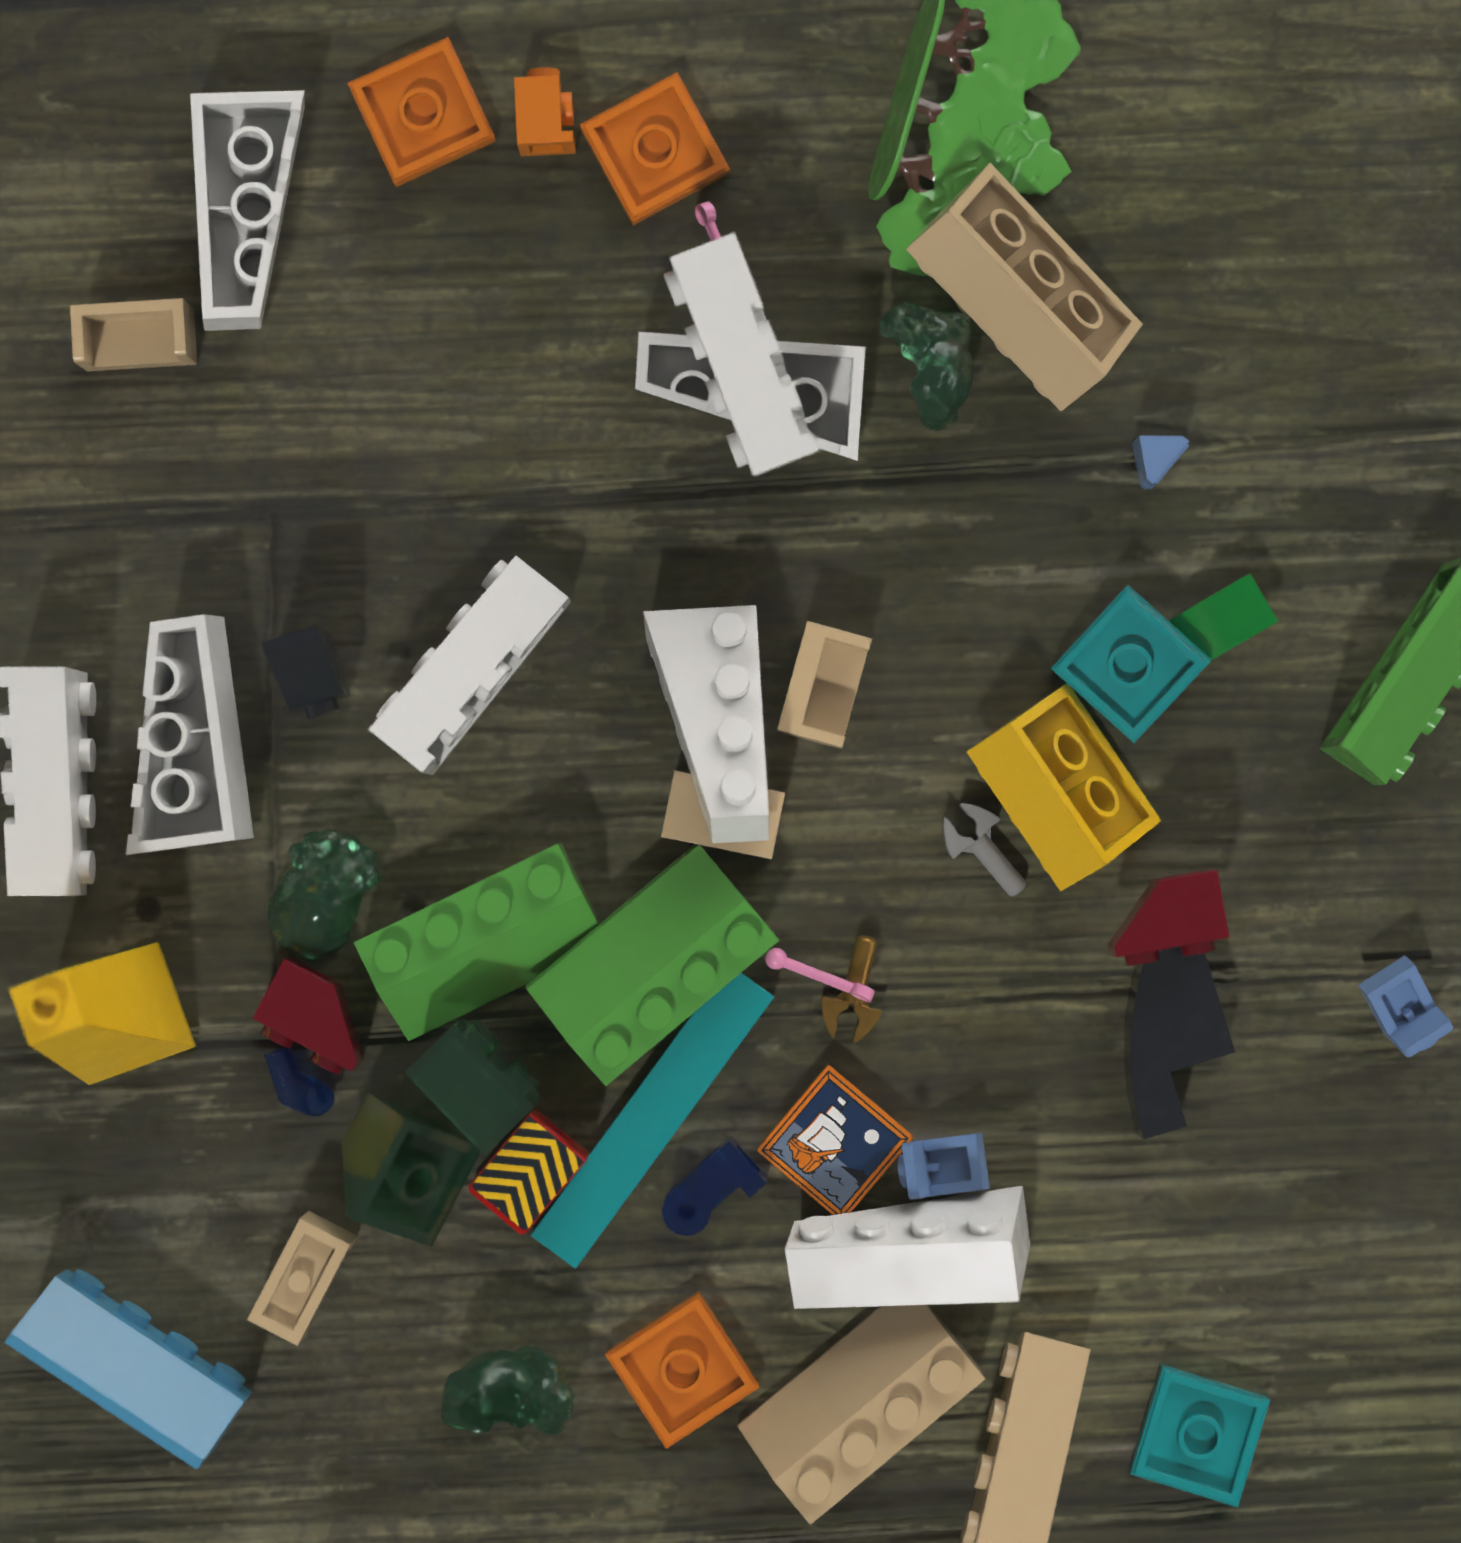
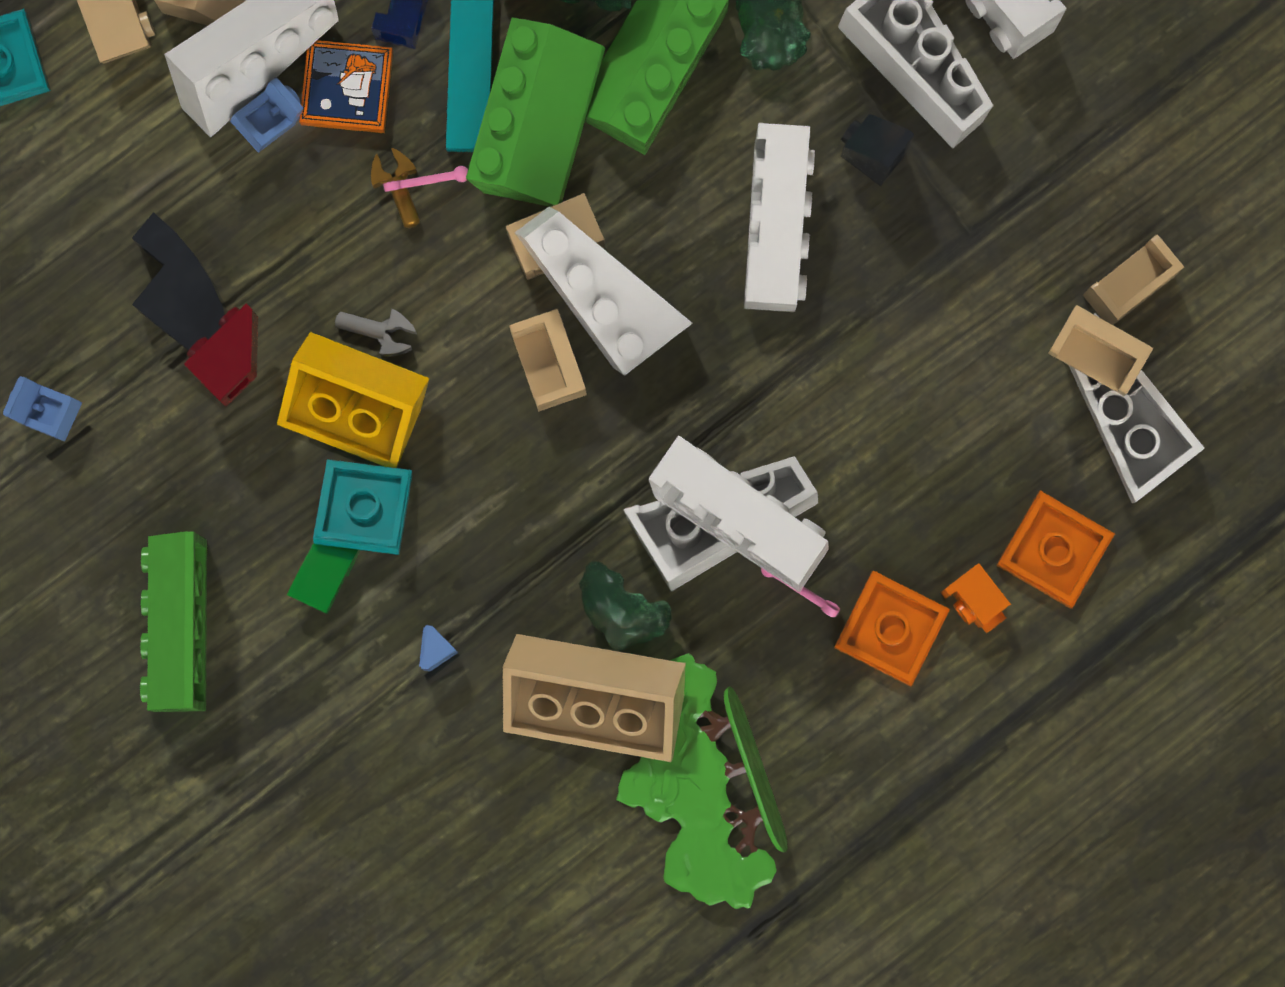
camera: 145 degrees right, 5 degrees down
none -> tan panel [1048,305,1153,396]

